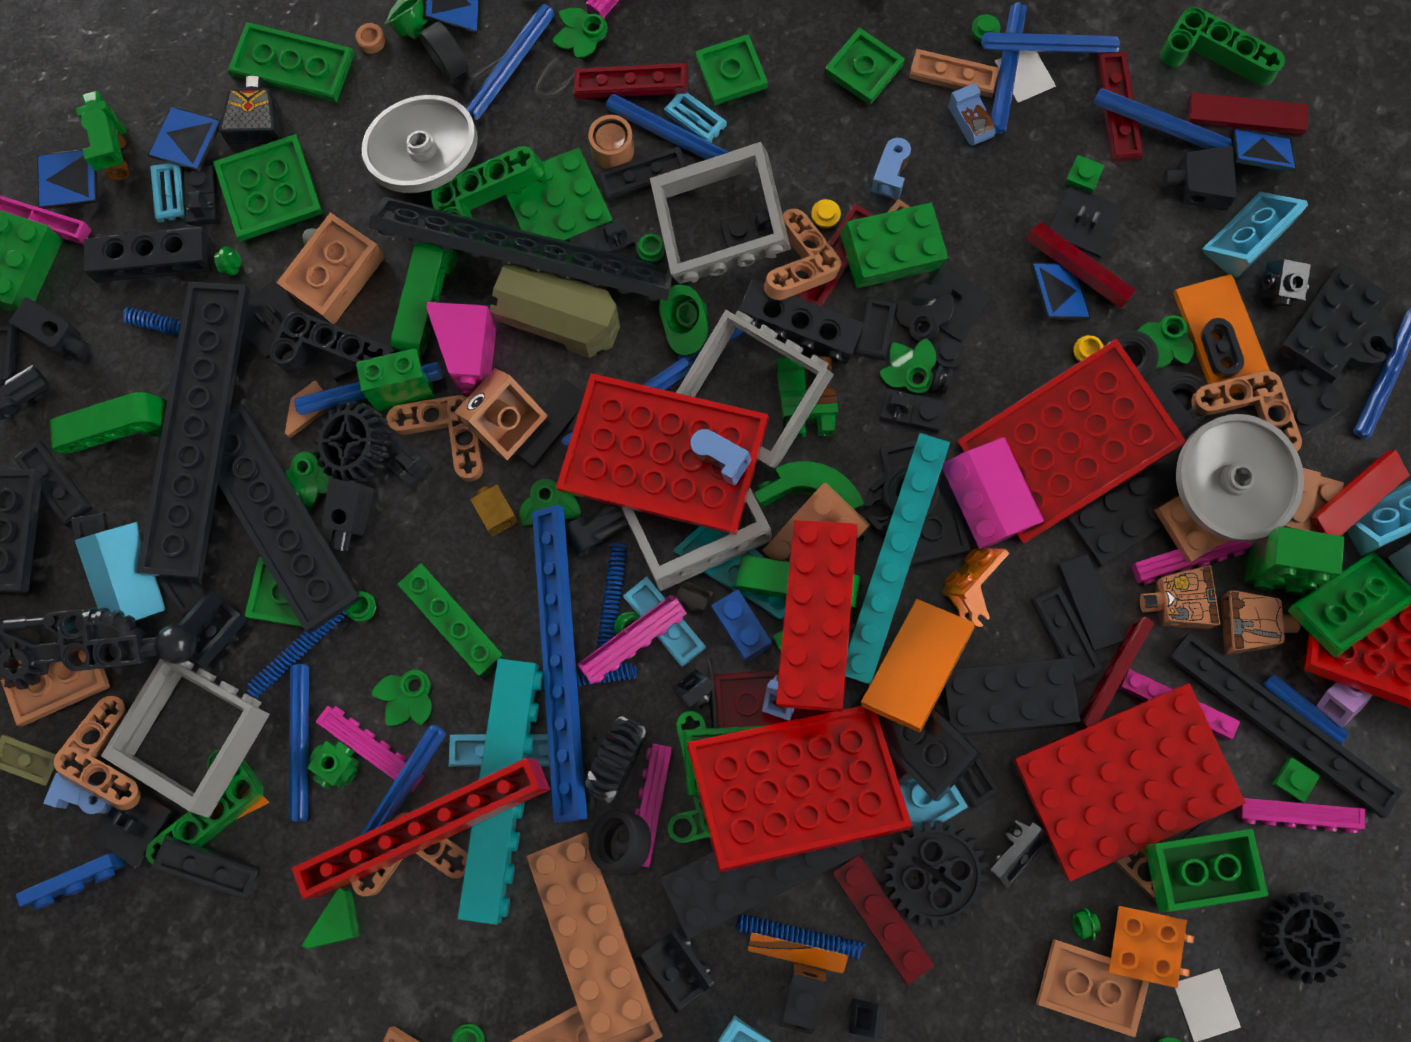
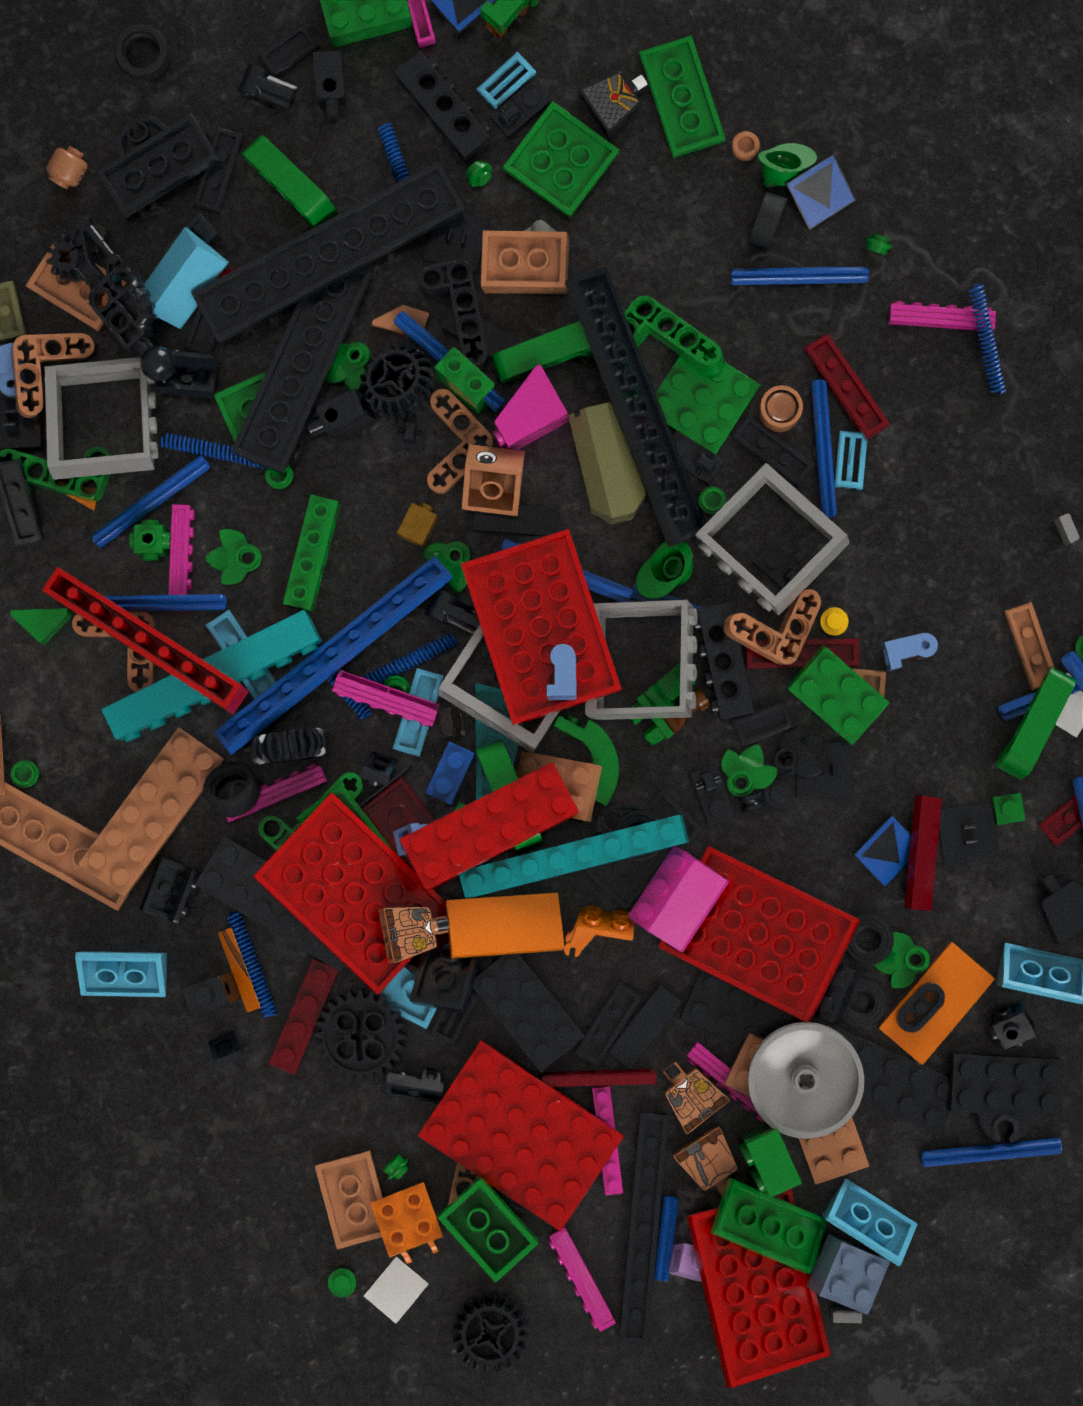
camera: 55 degrees right, 10 degrees up
piece [147,106,221,172] -> none
light grey dish [361,95,478,193] -> none
green plate [553,8,608,58] -> none
green plate [695,34,768,106] -> none
green plate [824,28,905,105] -> none
medium blue leg [948,83,995,146] -> none
yellow plate [1073,335,1104,362] -> none
nougat beam [1191,371,1302,451] -> none
green plate [1272,758,1320,803] -> none
red tile [1310,450,1410,536] -> none
none -> torso [378,907,449,963]
none -> green beam [995,666,1077,780]

